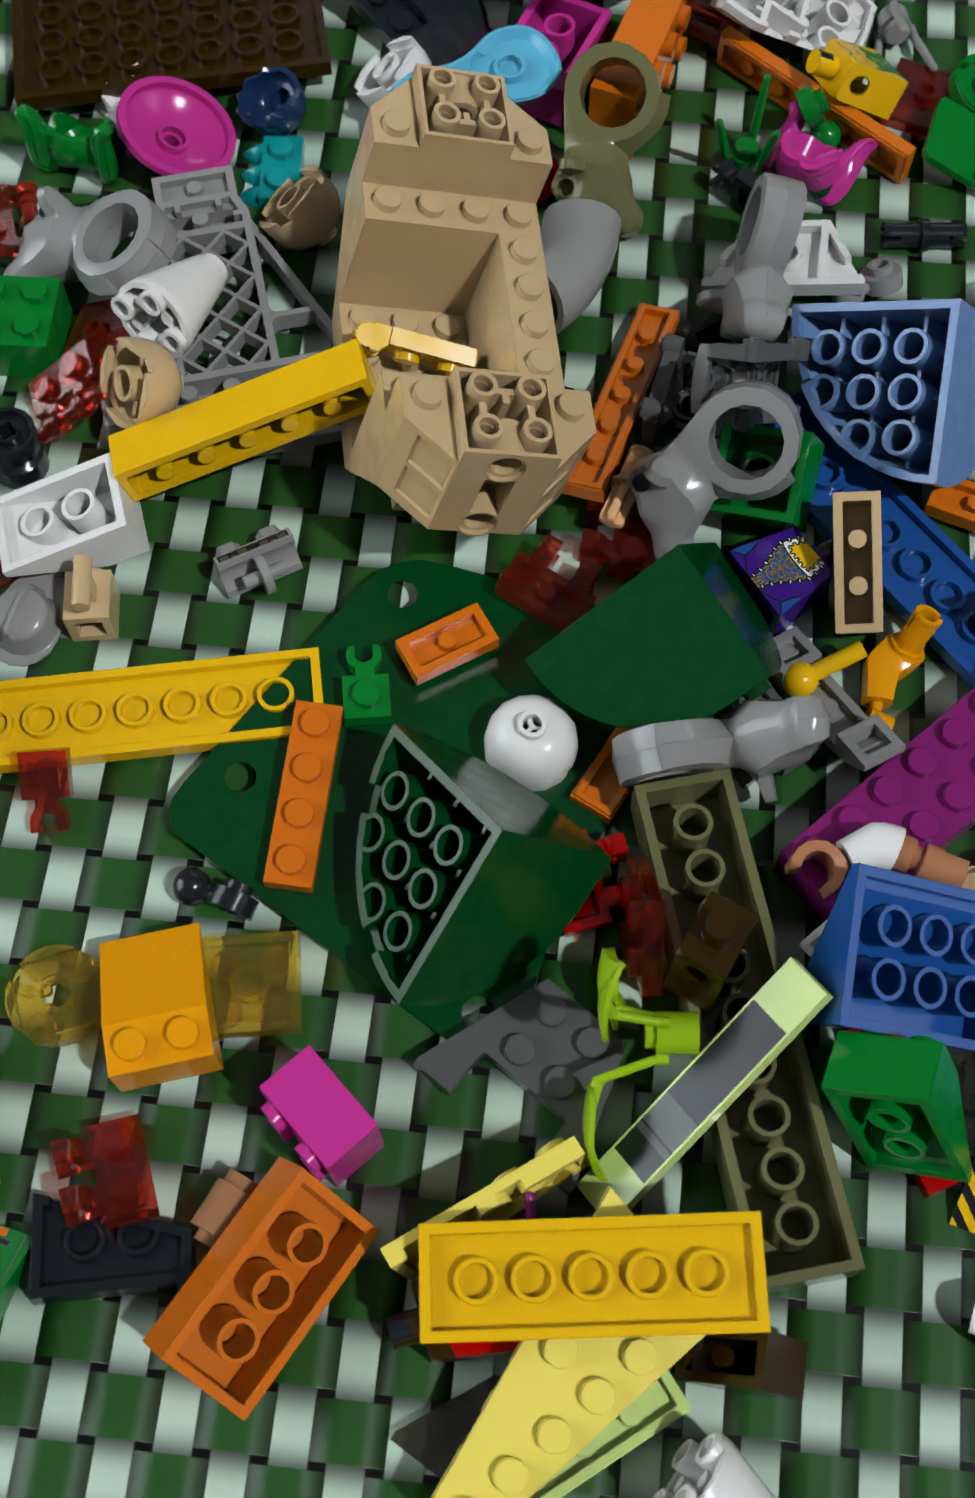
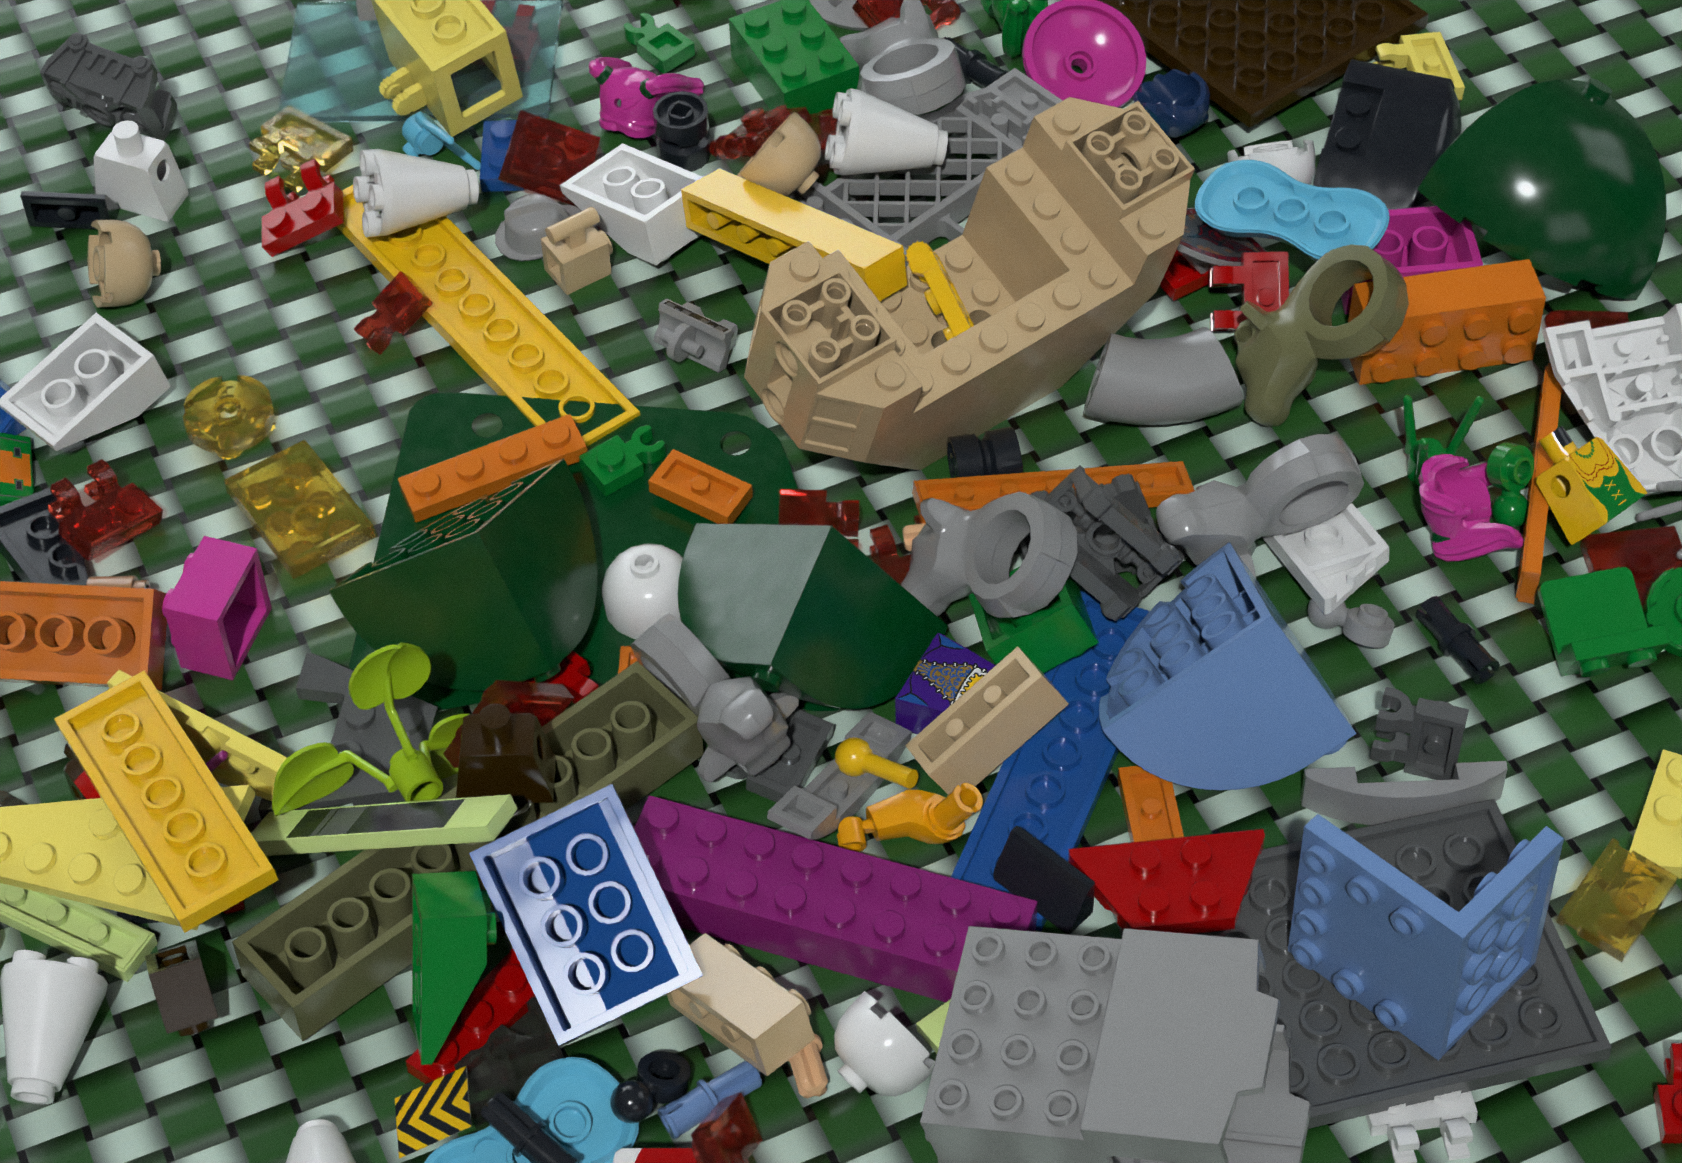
camera: 60 degrees right, 15 degrees down
light orange slope [99,922,224,1092] -> none
black plate [173,867,259,921] -> none
black plate [709,157,759,214] -> none
nougat piece [784,822,970,900] -> none

